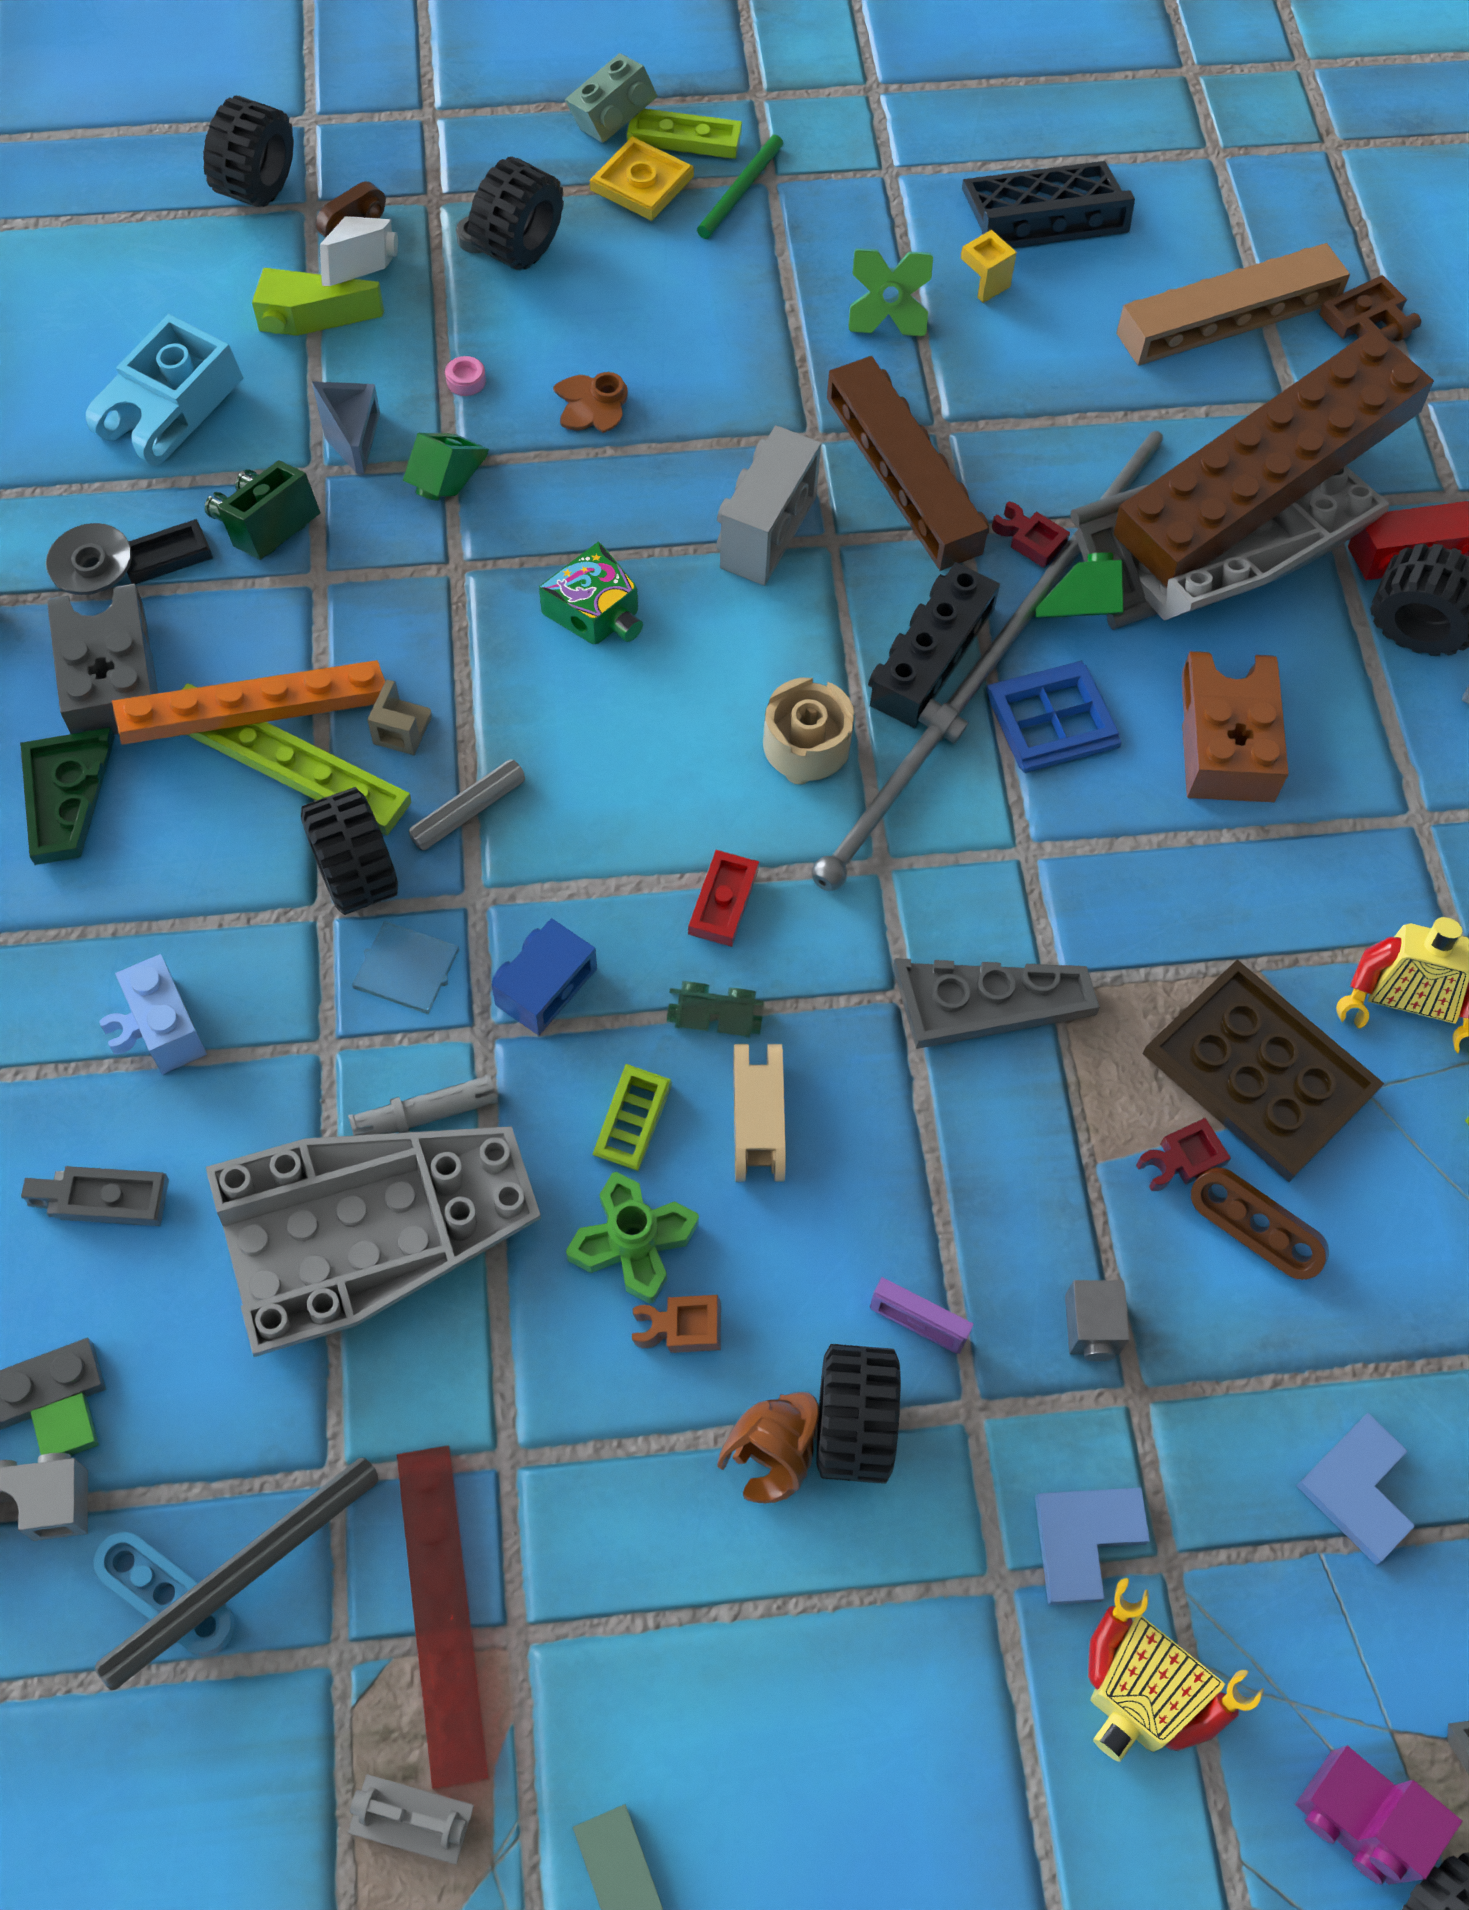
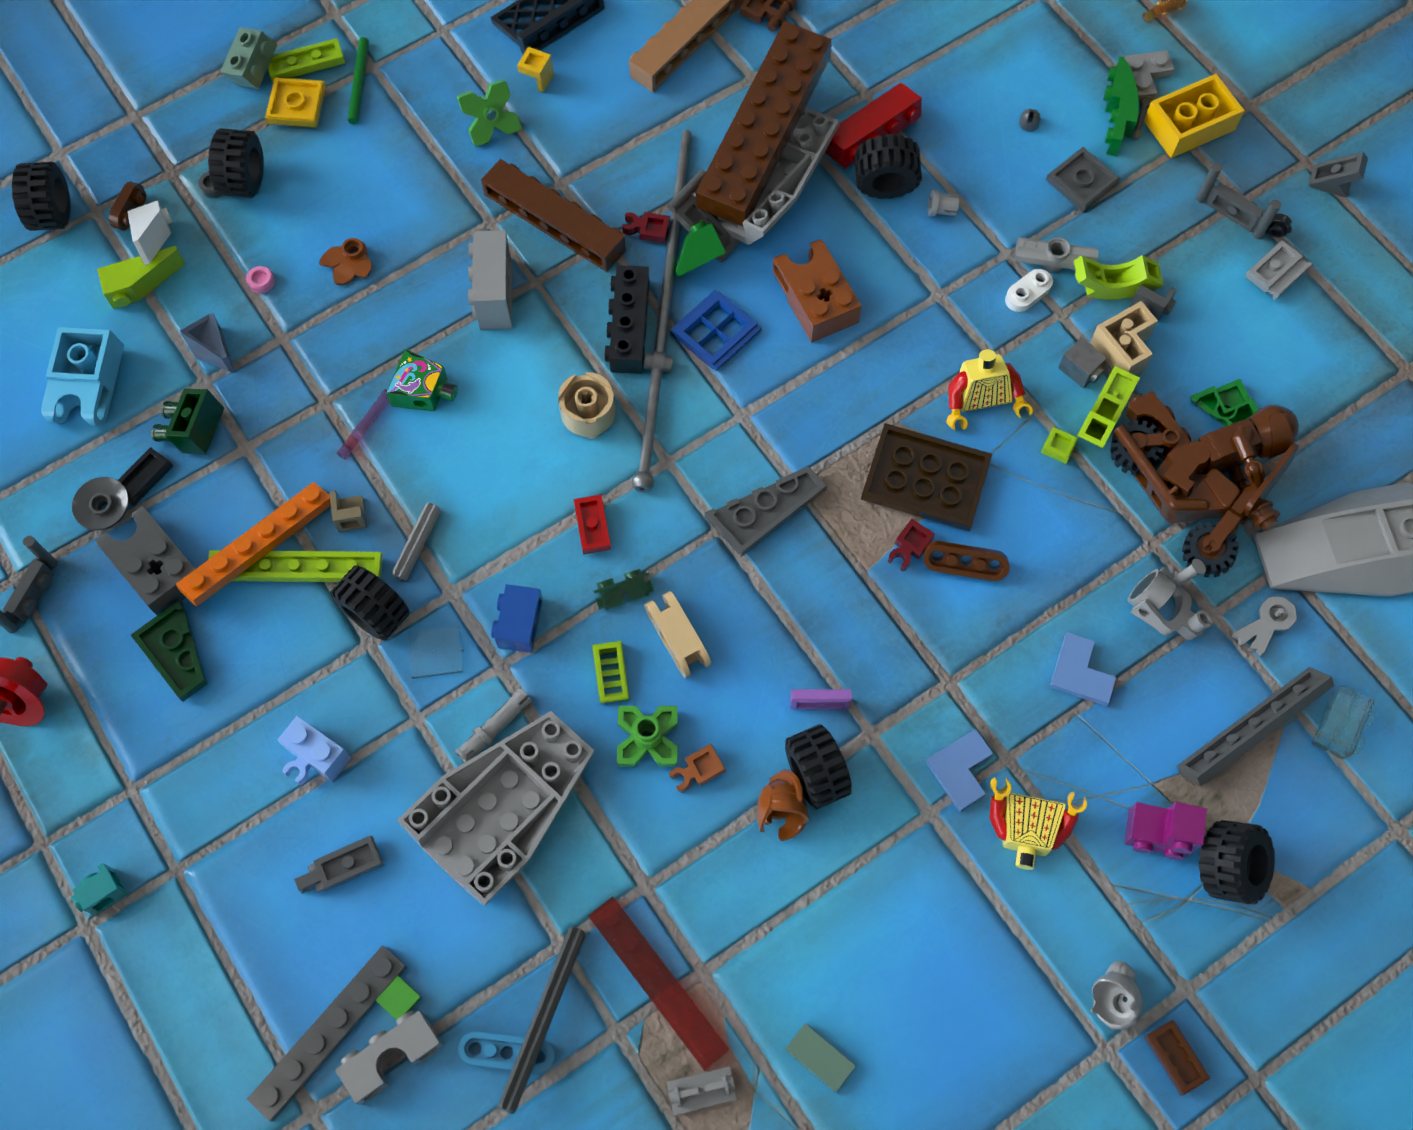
camera: 25 degrees left, 5 degrees up
green slope [403,433,489,501] -> none
flat silver brick [1065,1280,1130,1361] -> none
none -> bar [337,389,389,460]

